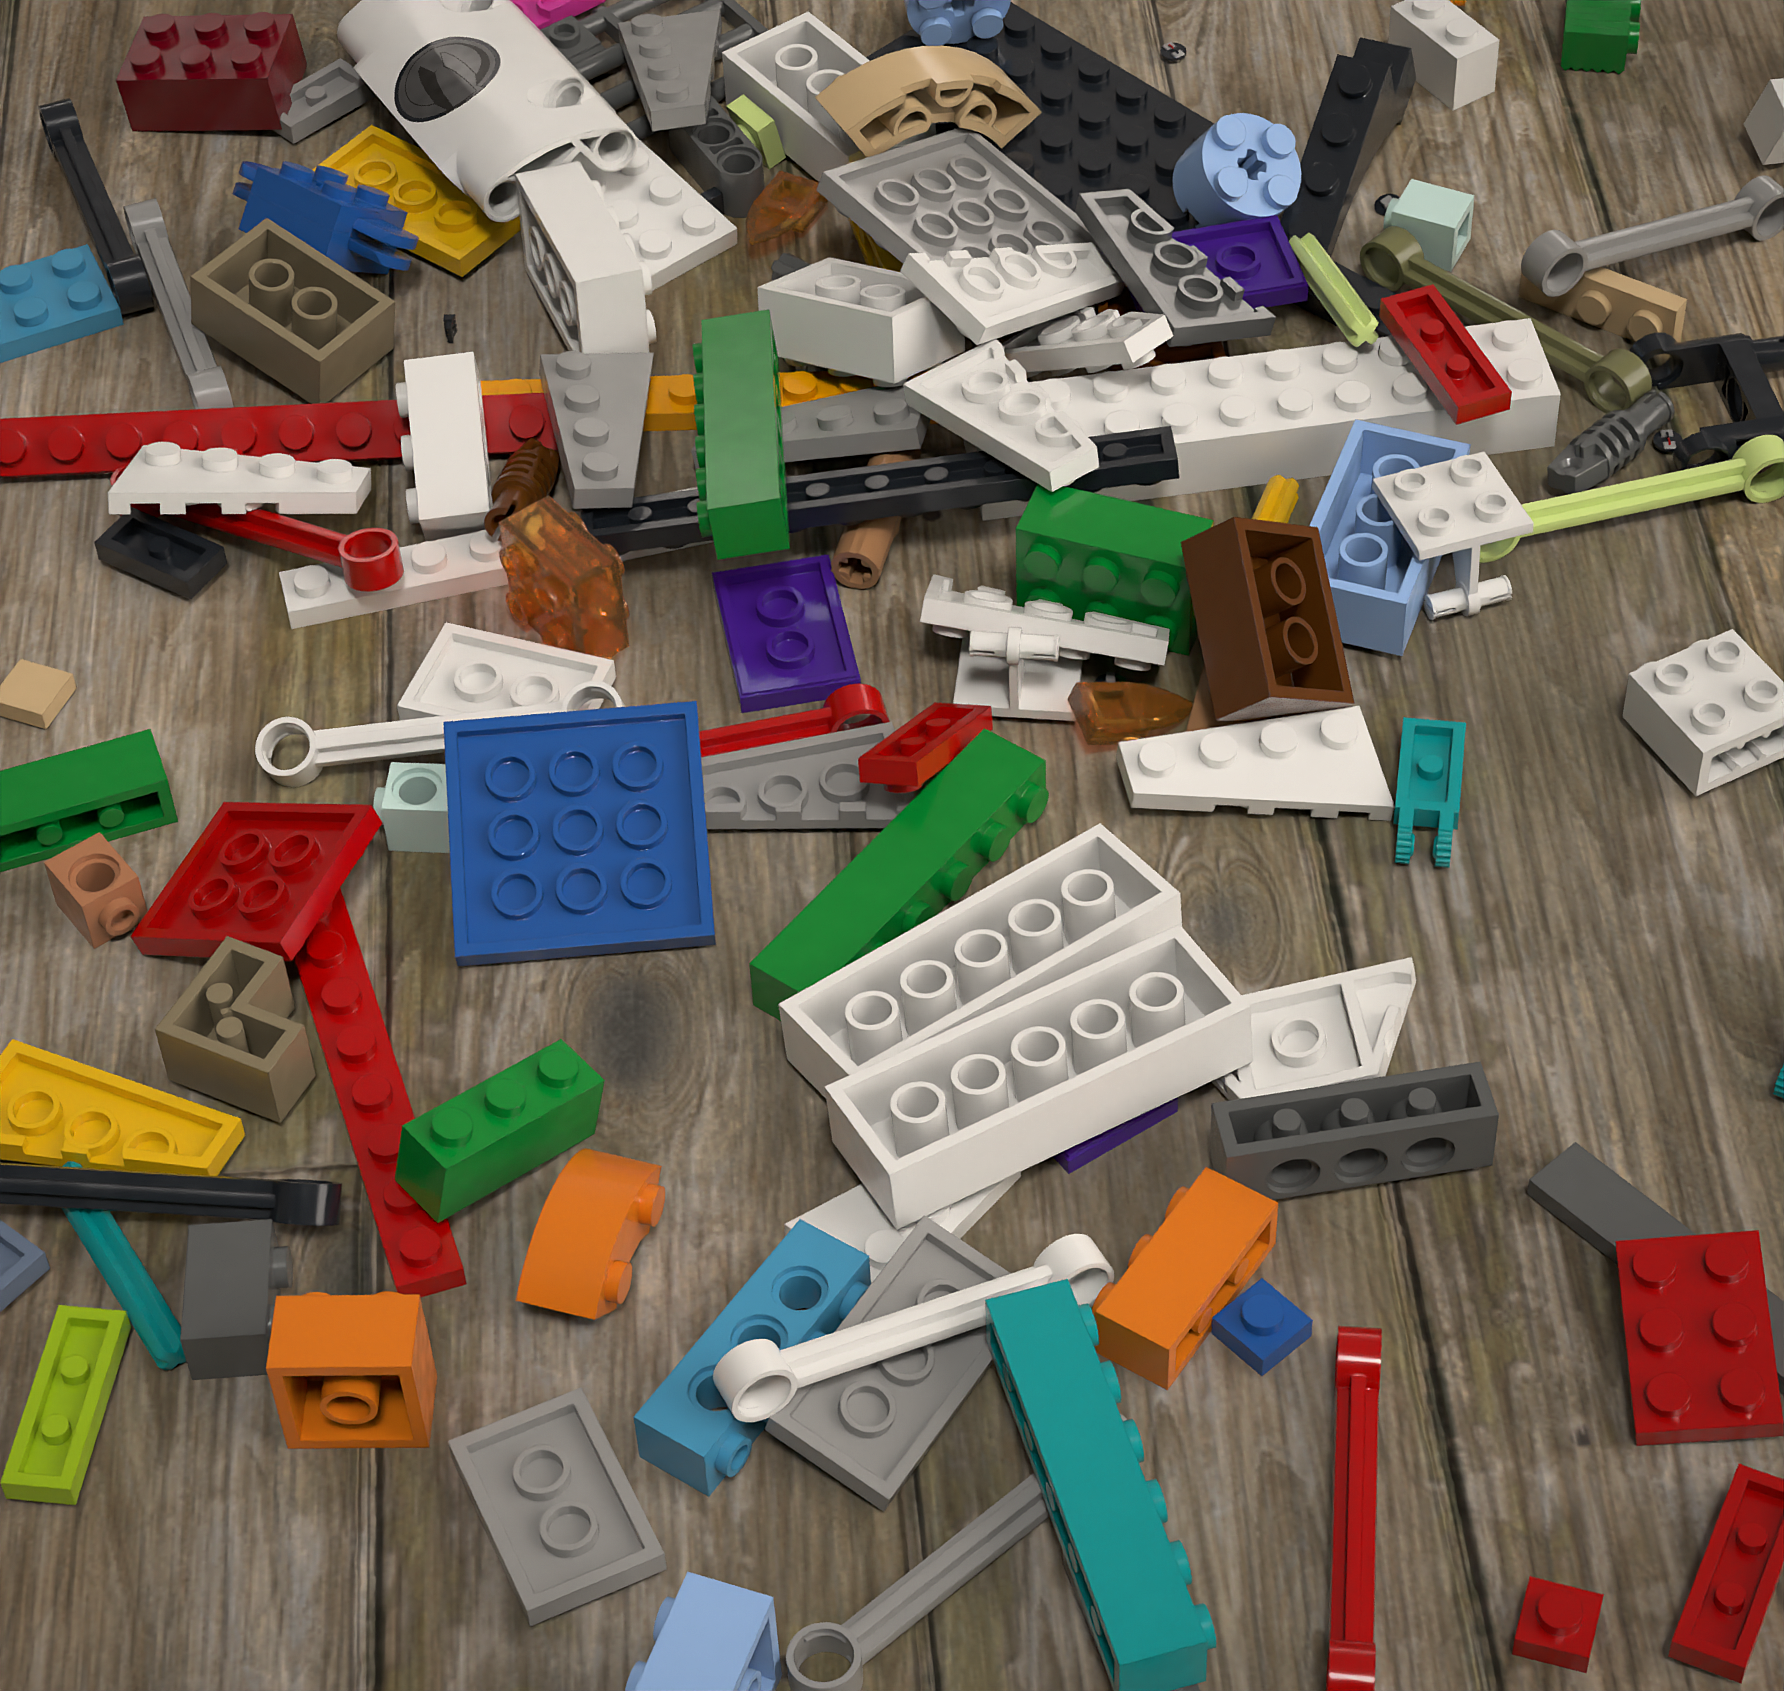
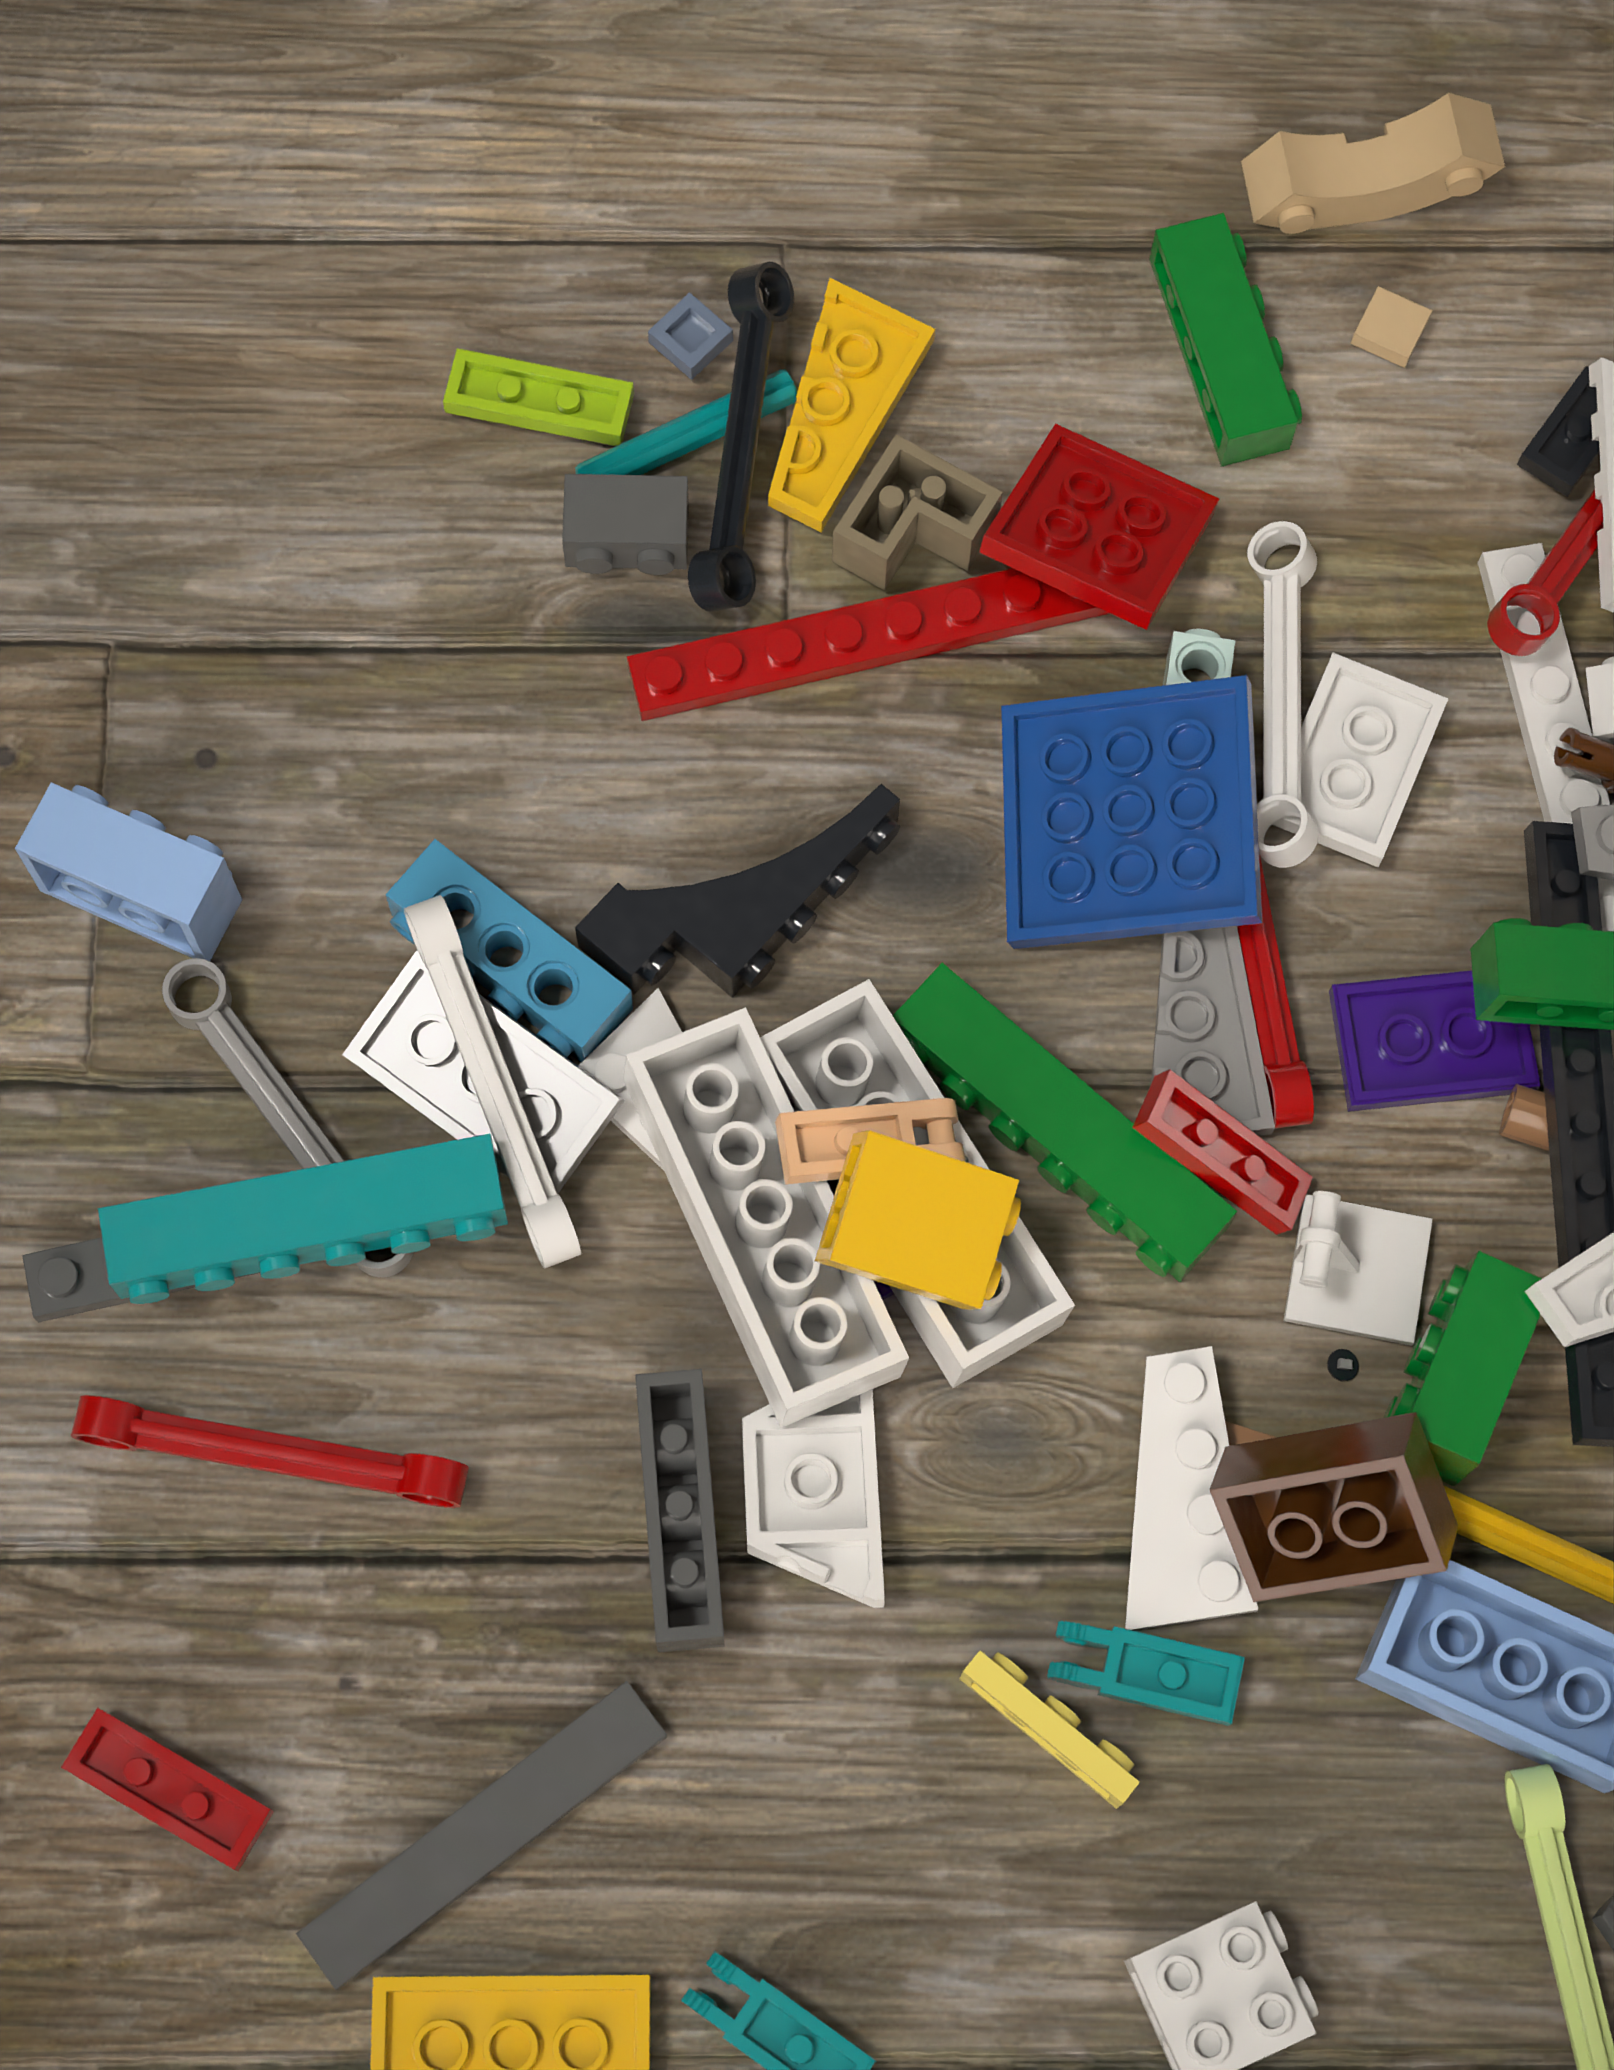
camera: 90 degrees right, 25 degrees up
nougat brick [44,832,148,949] -> none
orange brick [266,1291,437,1449] -> none
green brick [395,1039,605,1223] -> none
light grey plate [448,1387,667,1626] -> none
clear orange brick [499,495,630,659] -> none
orange brick [516,1148,665,1320] -> none
white wing [920,574,1170,671] -> none
clear orange plate [1067,682,1193,745] -> none
orange brick [1092,1167,1278,1390] -> none
blue plate [1212,1278,1313,1376] -> none
white plate [1372,451,1534,620] -> none
red plate [1512,1576,1604,1673] -> none
red plate [1615,1230,1784,1446] -> none
none -> black arch [575,784,900,998]
none -> light nougat plate [775,1098,966,1184]
none -> yellow brick [815,1130,1021,1309]
none -> light yellow plate [960,1651,1140,1809]

